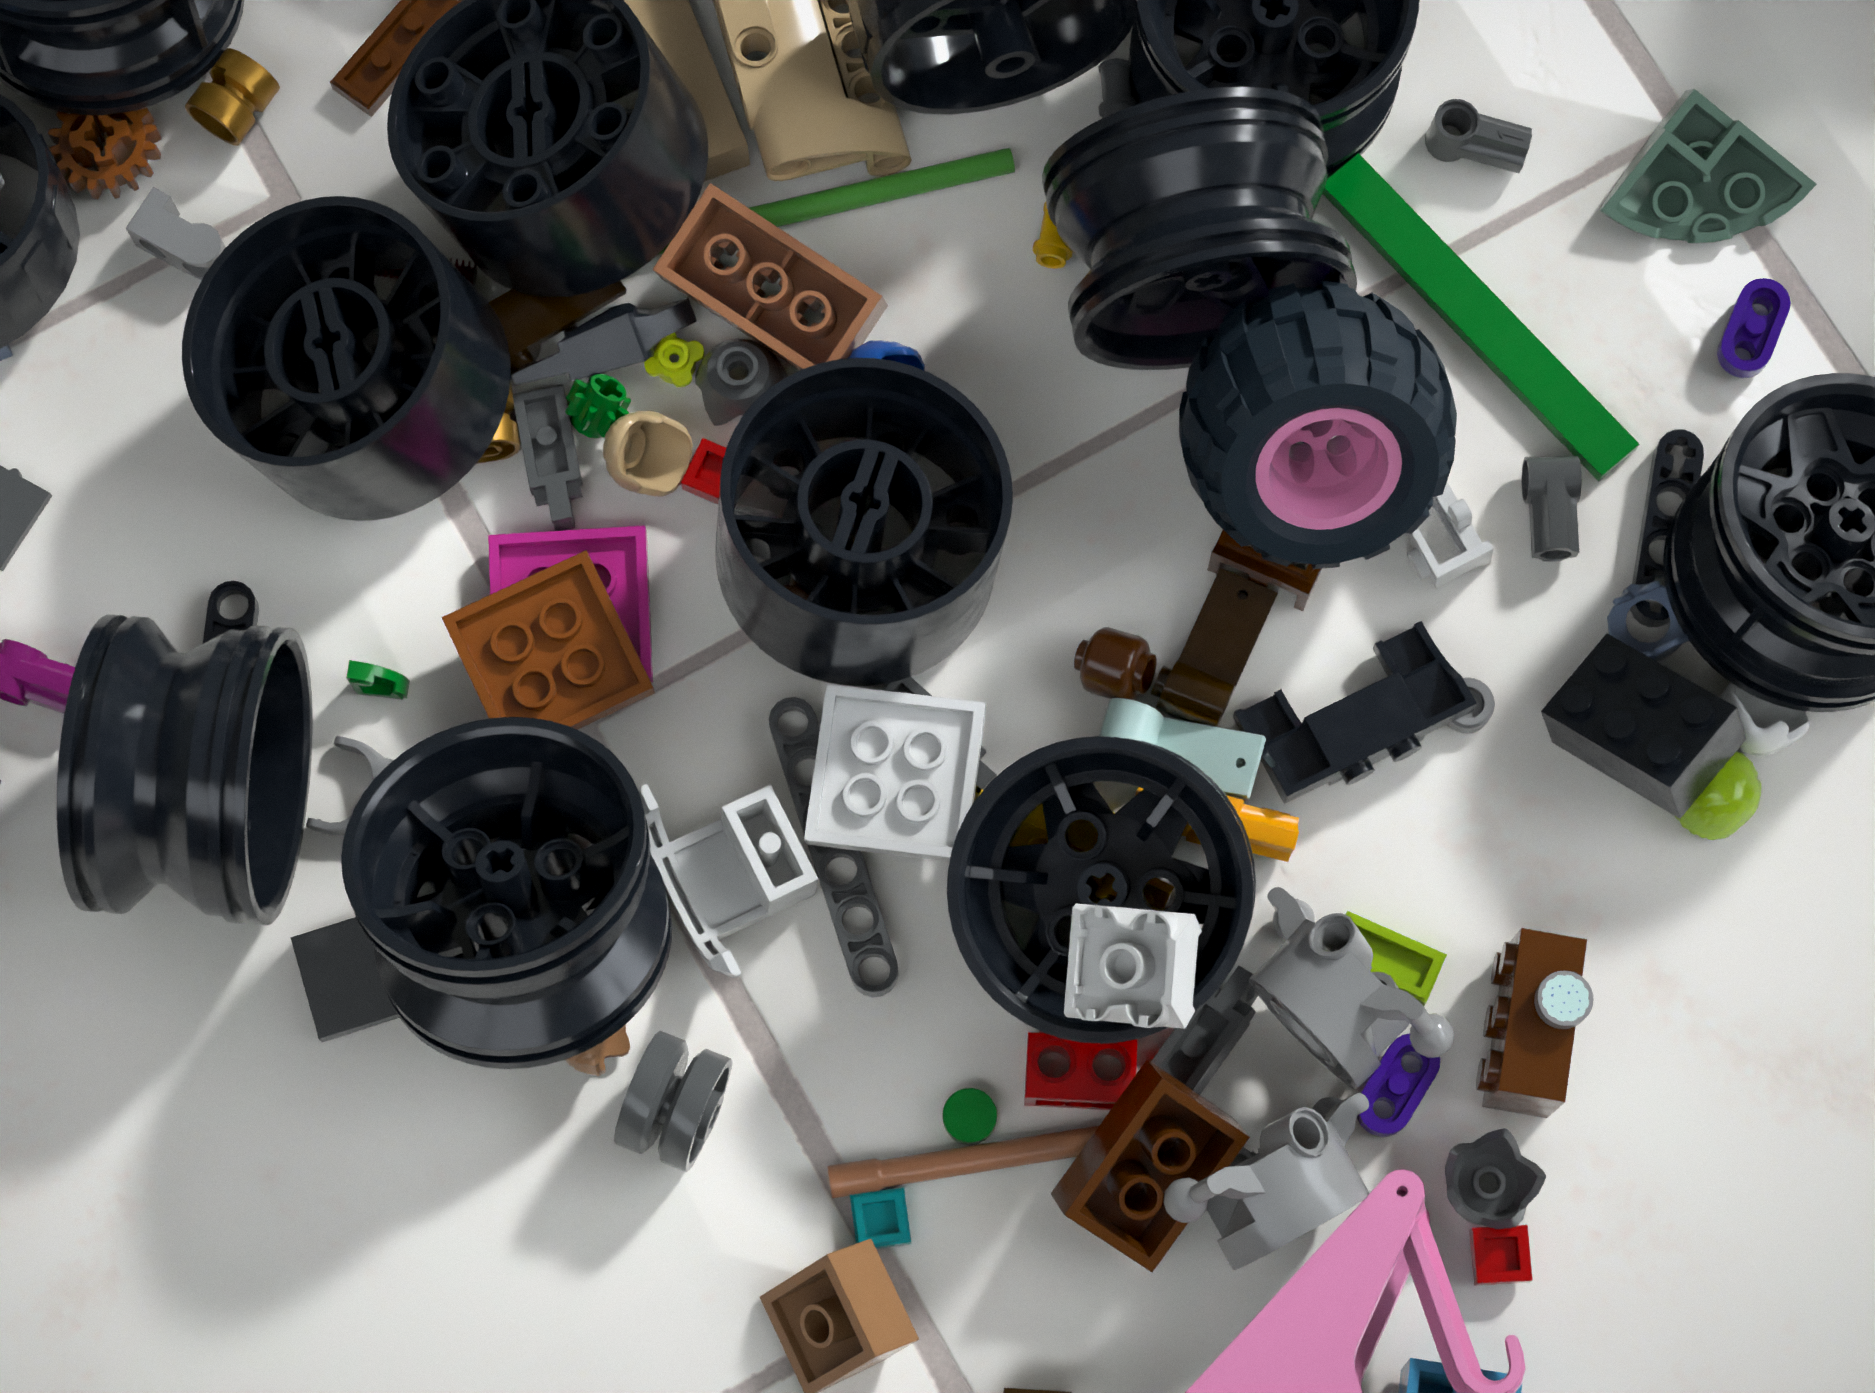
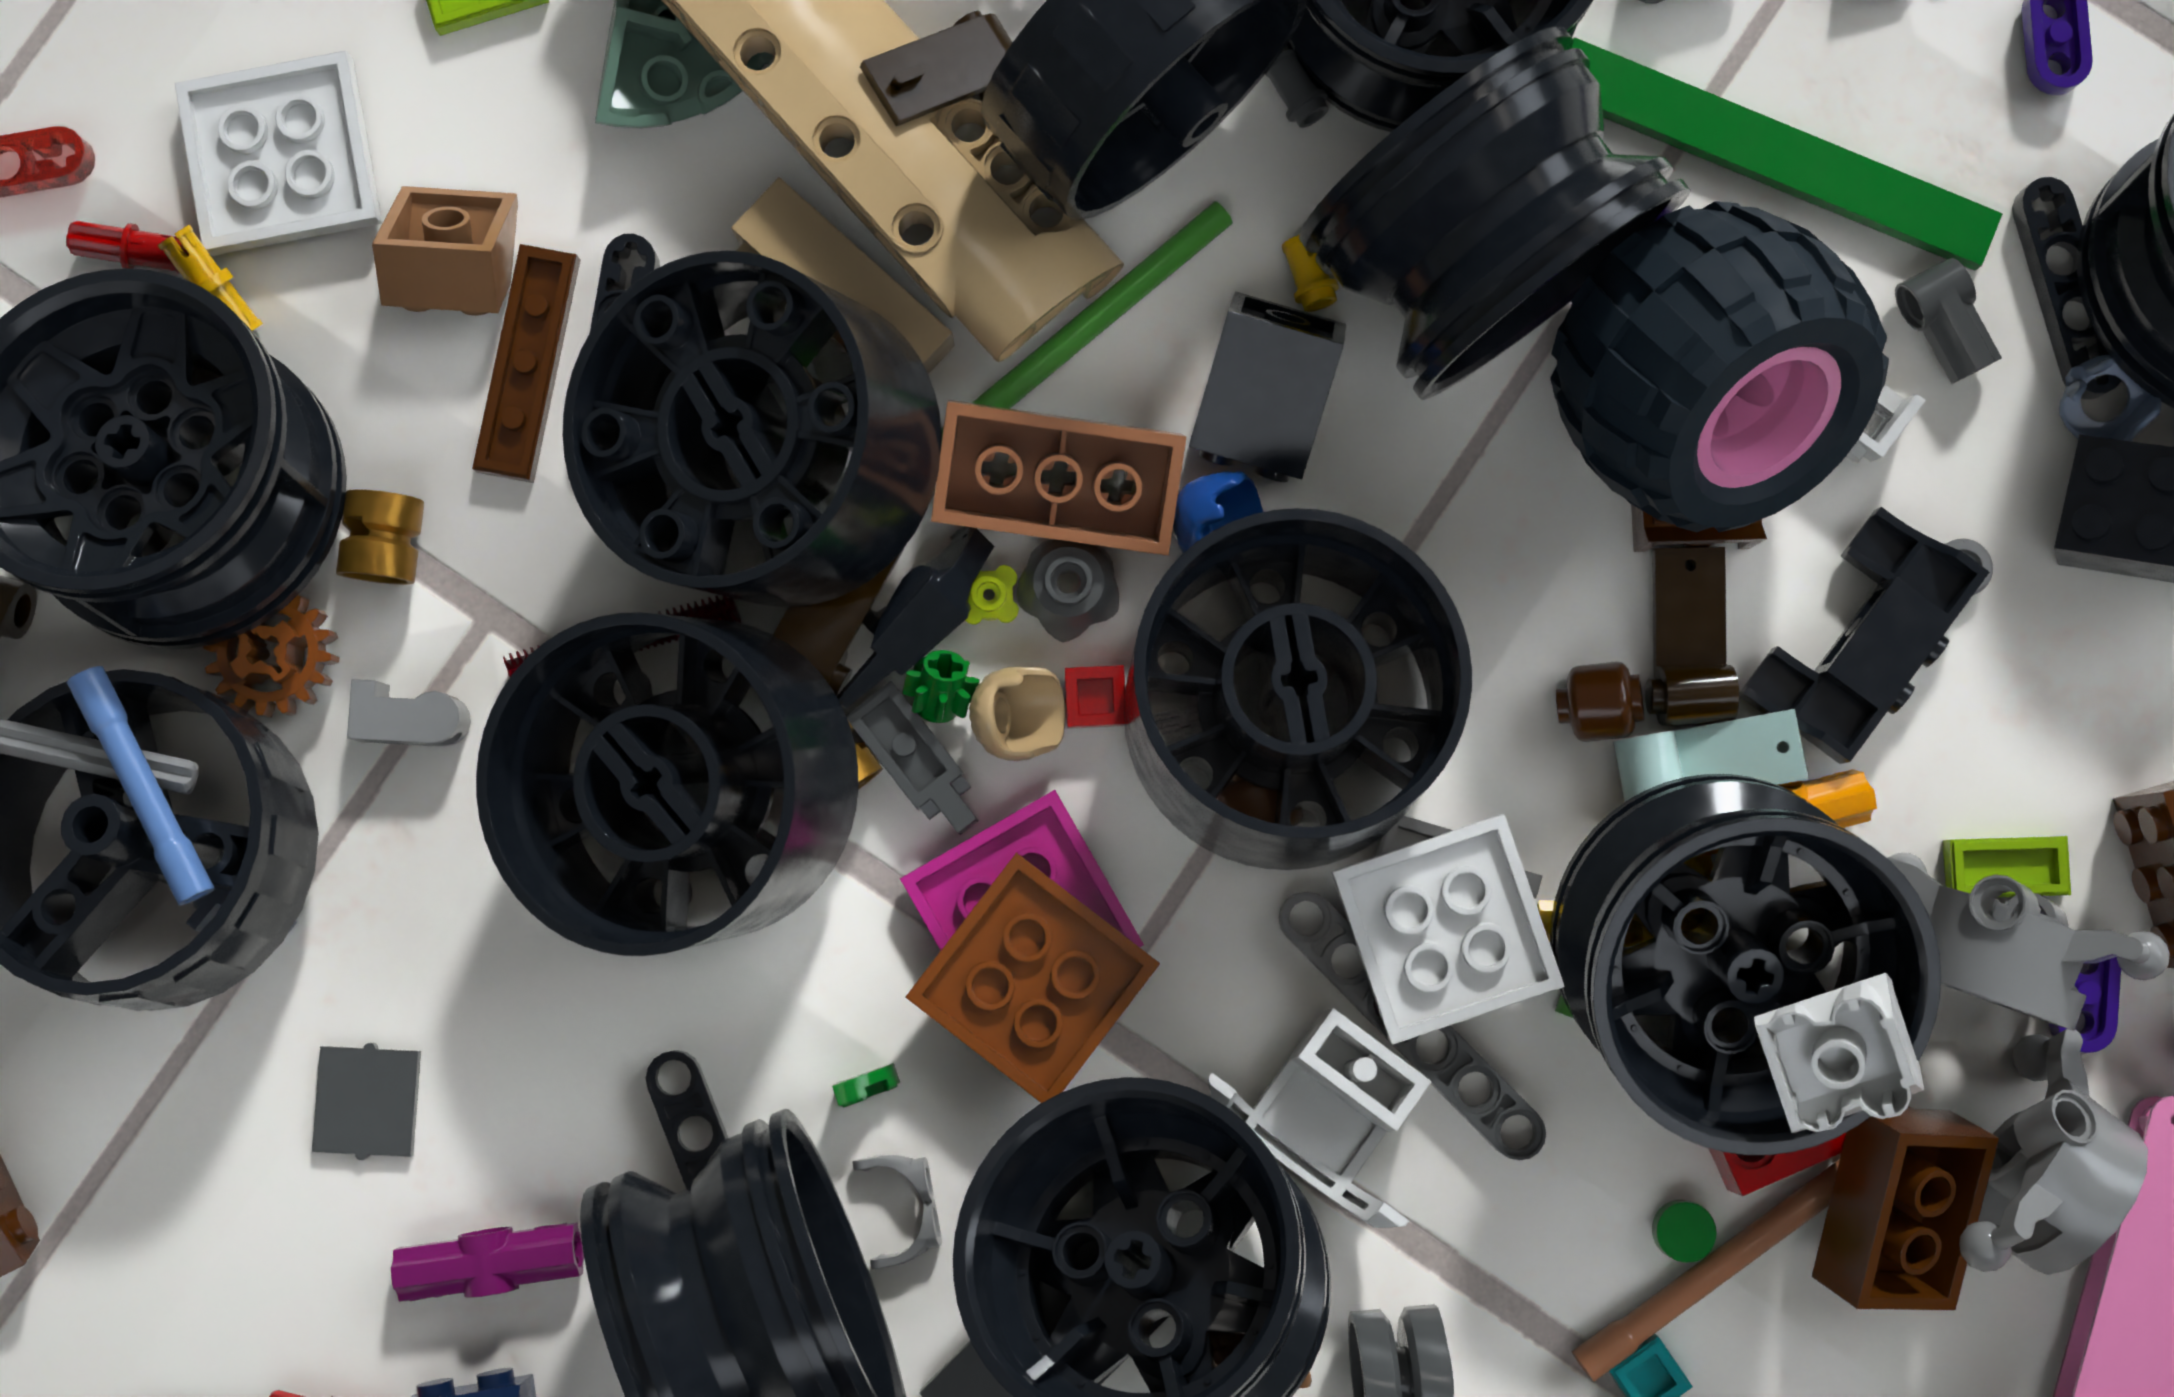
camera: 30 degrees left, 10 degrees up
none -> black slope [1189,291,1346,482]

